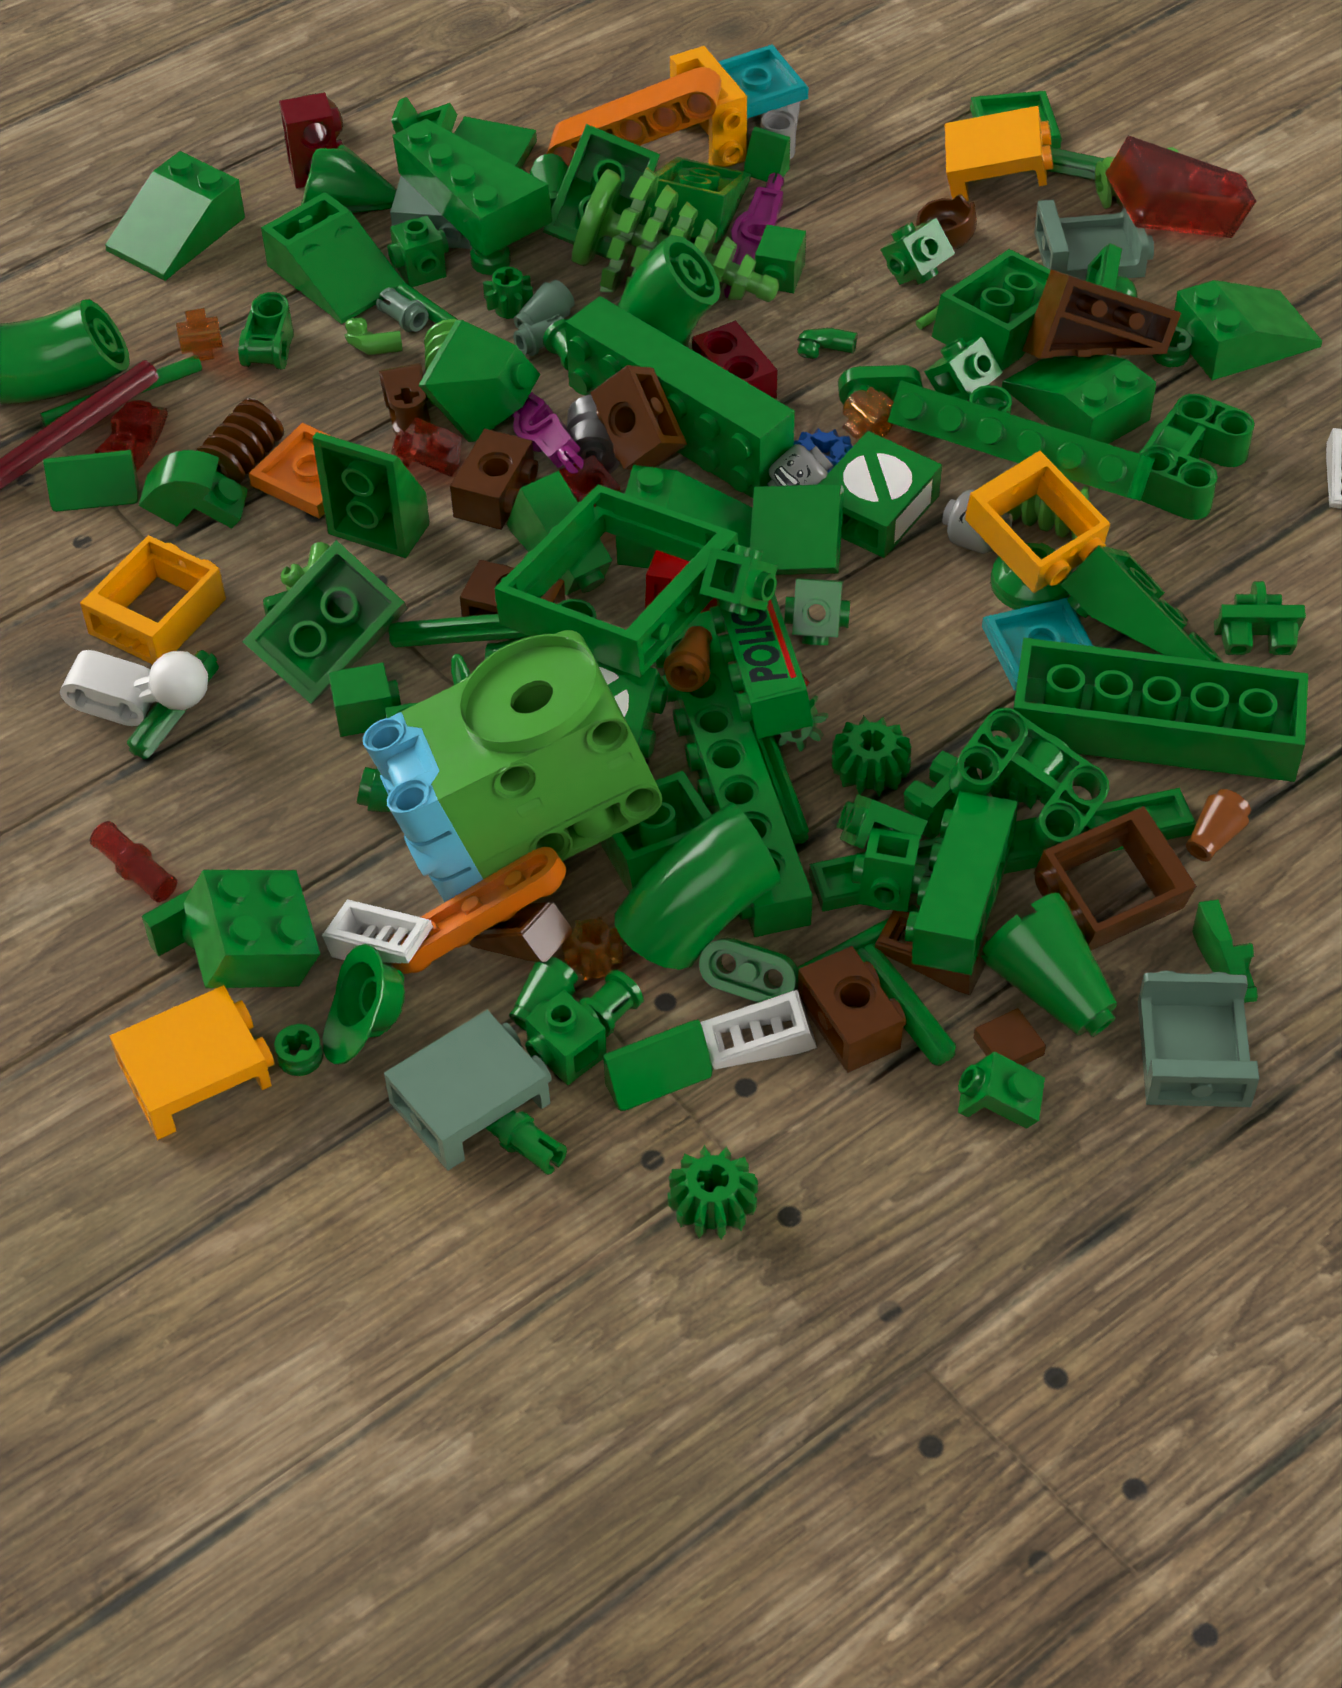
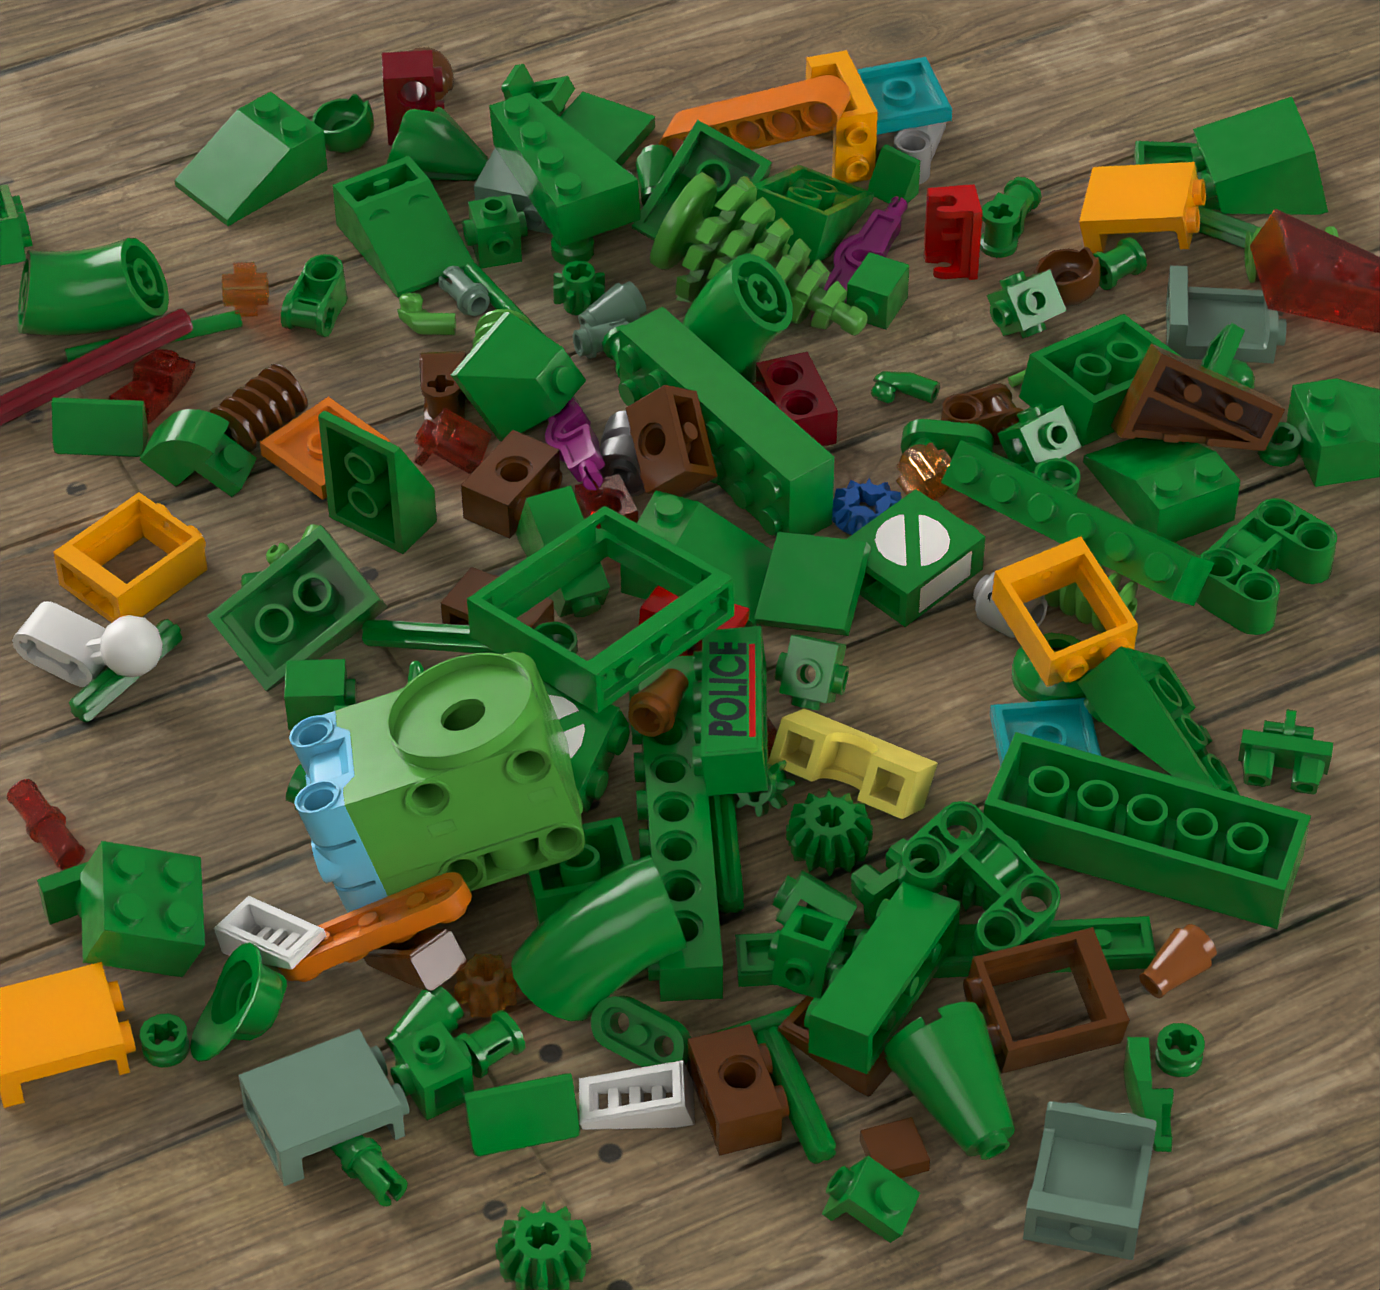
camera: 10 degrees right, 5 degrees down
green brick [699,544,778,616] -> none
light grey head [767,444,833,486] -> none
none -> green hair [312,94,374,154]
none -> light yellow arch [768,708,938,819]
none -> red hinge [923,184,983,280]
none -> reddish brown piece [941,383,1024,445]
none -> green connector [980,177,1042,258]
none -> green bush [1093,237,1147,290]
none -> green bush [1154,1023,1205,1078]
none -> green slope [1190,96,1328,215]

